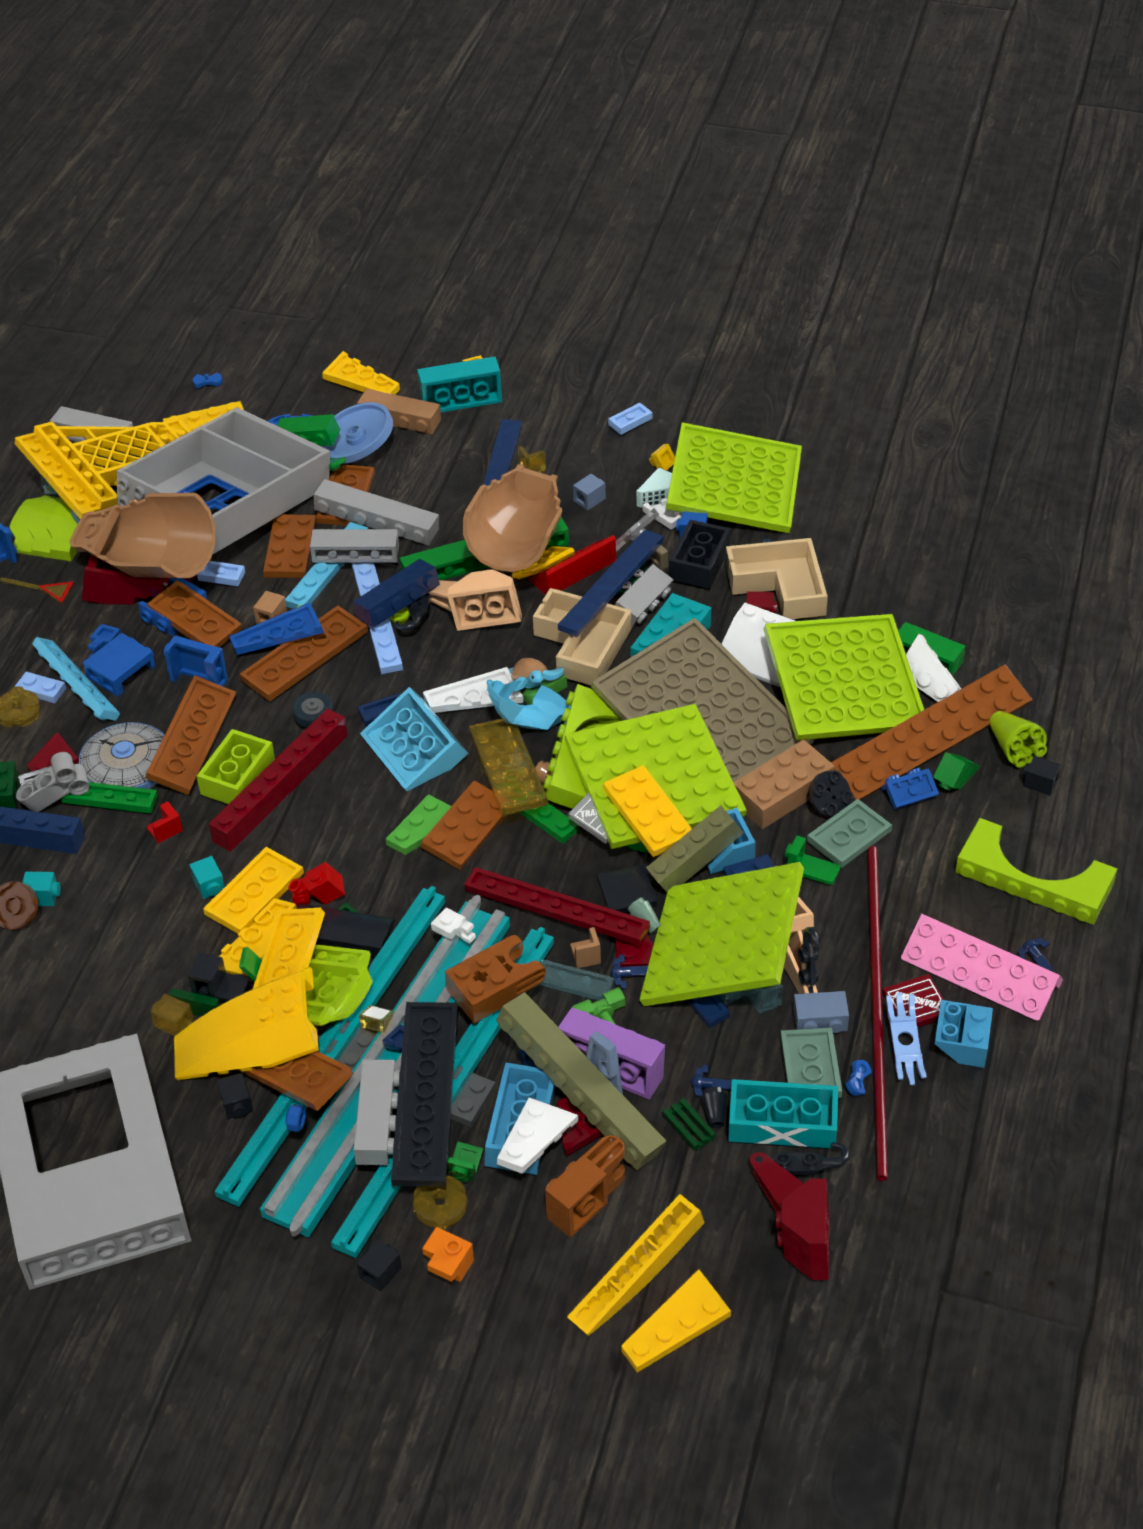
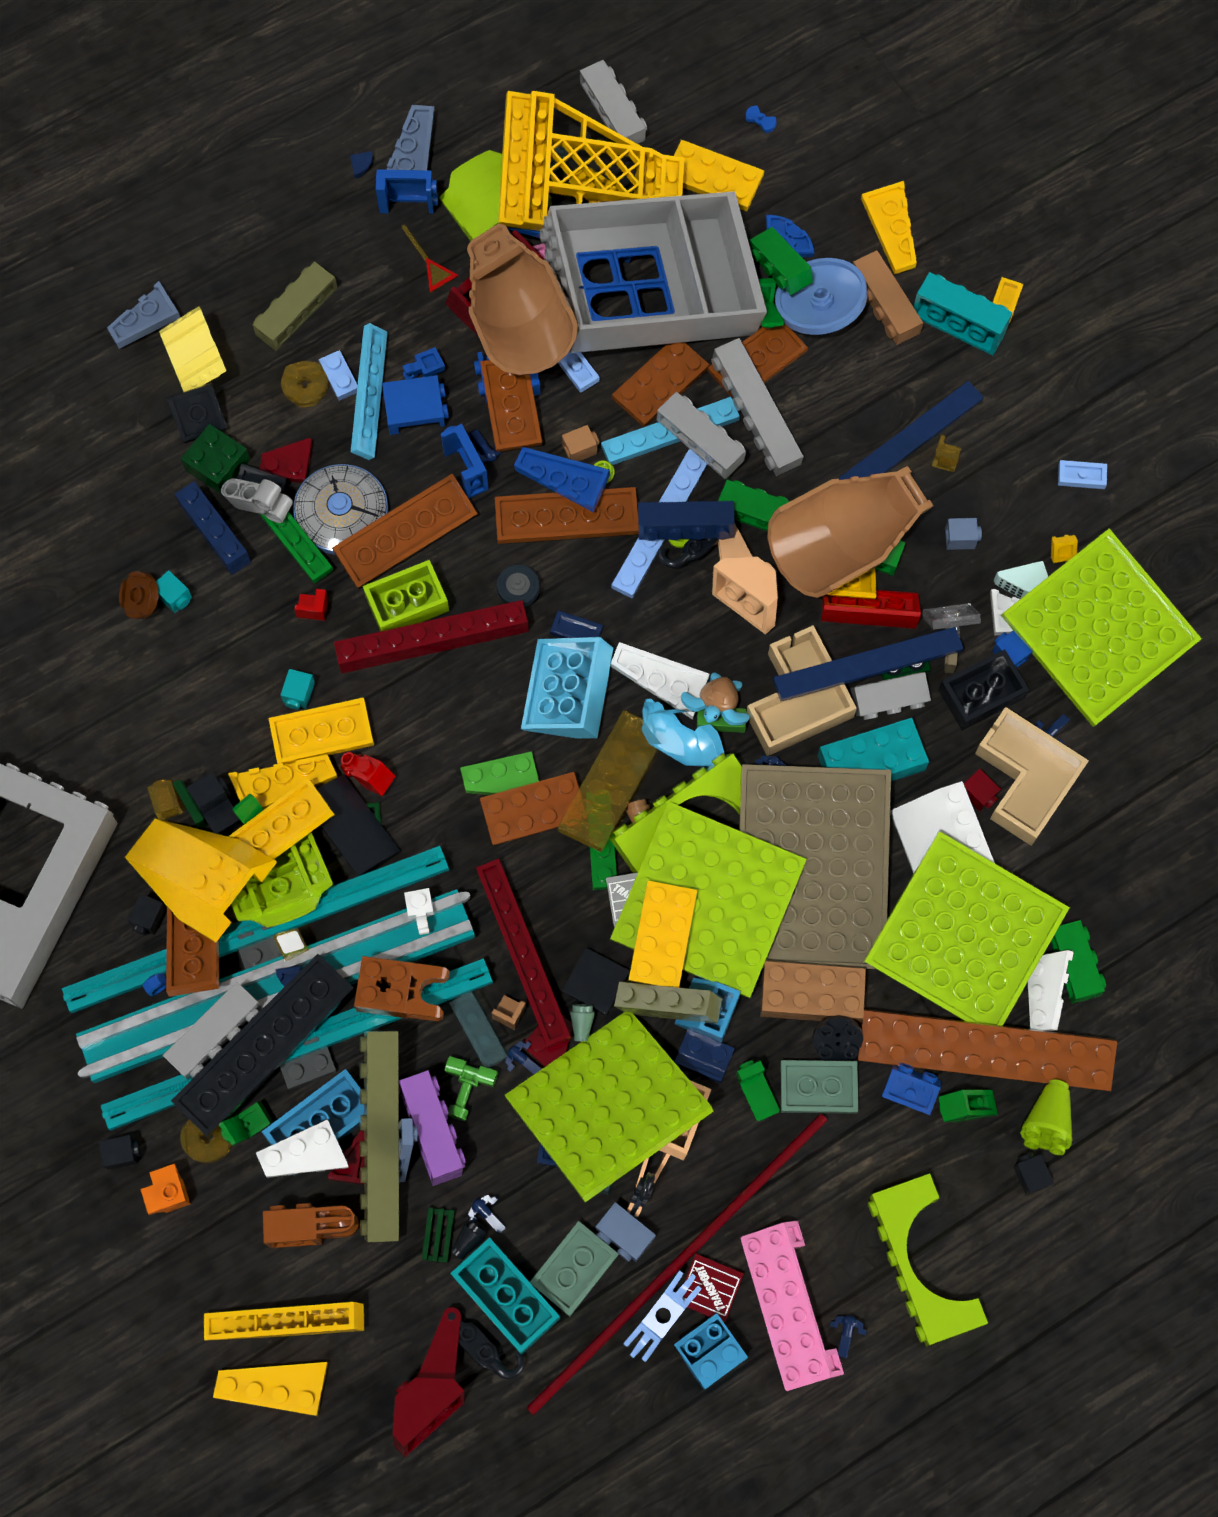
camera: 40 degrees right, 25 degrees up
blue piece [846,1060,872,1096] -> none

